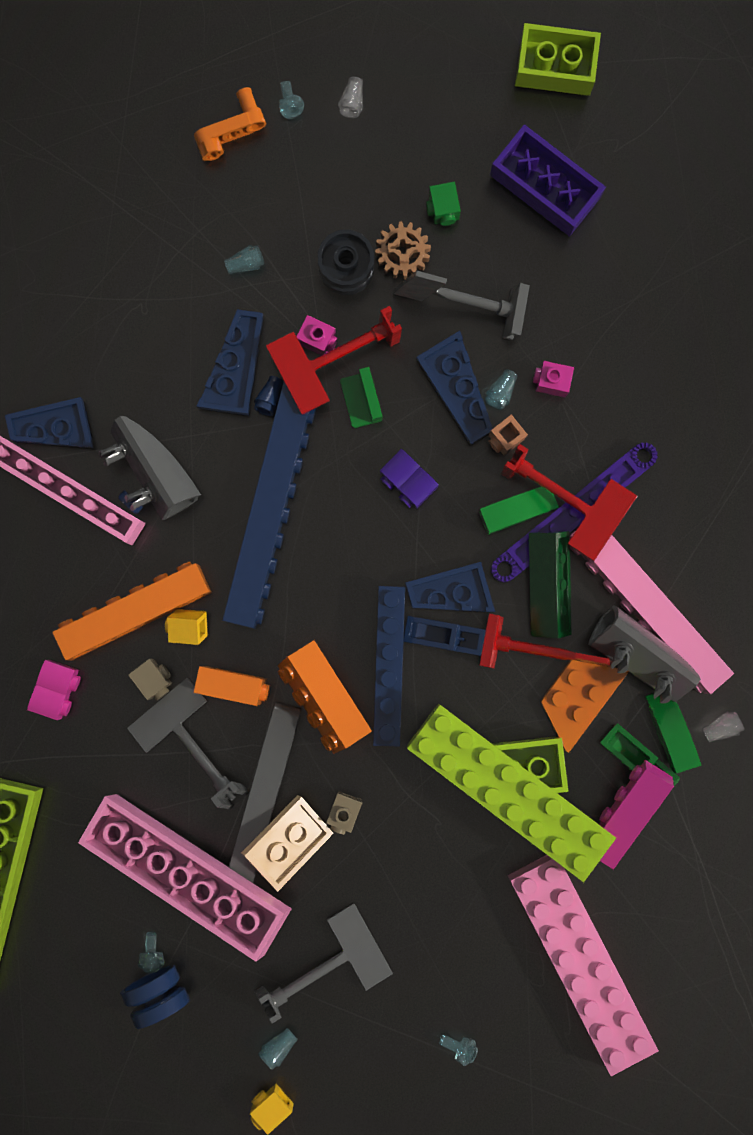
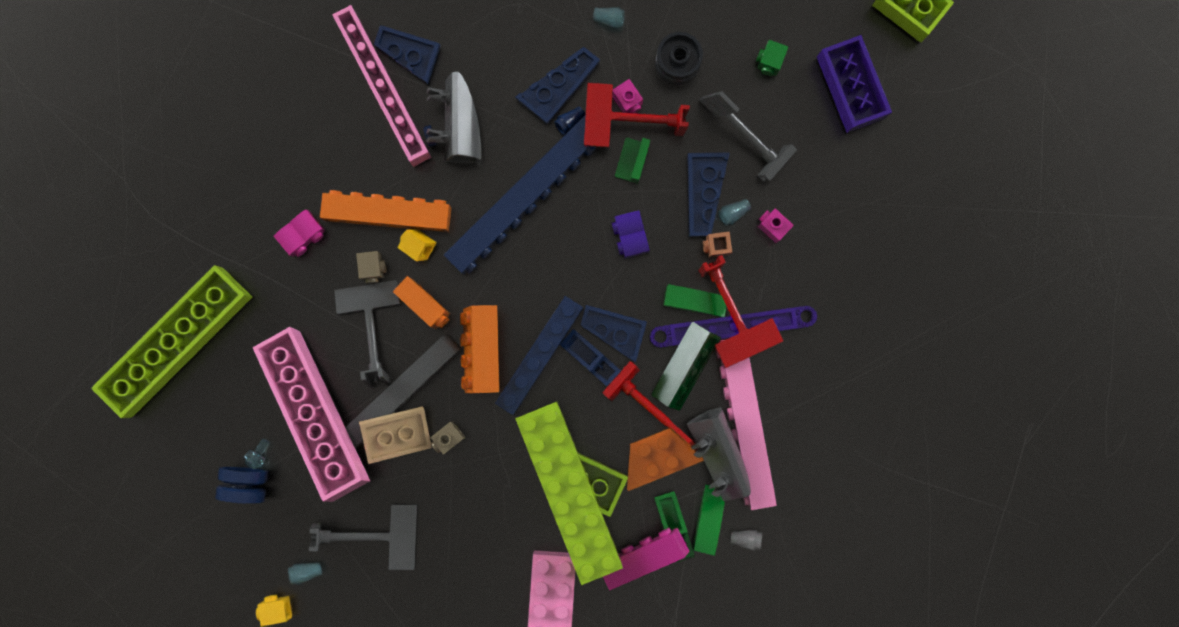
camera: 30 degrees right, 0 degrees up
medium nougat gear [375,221,431,279] -> none

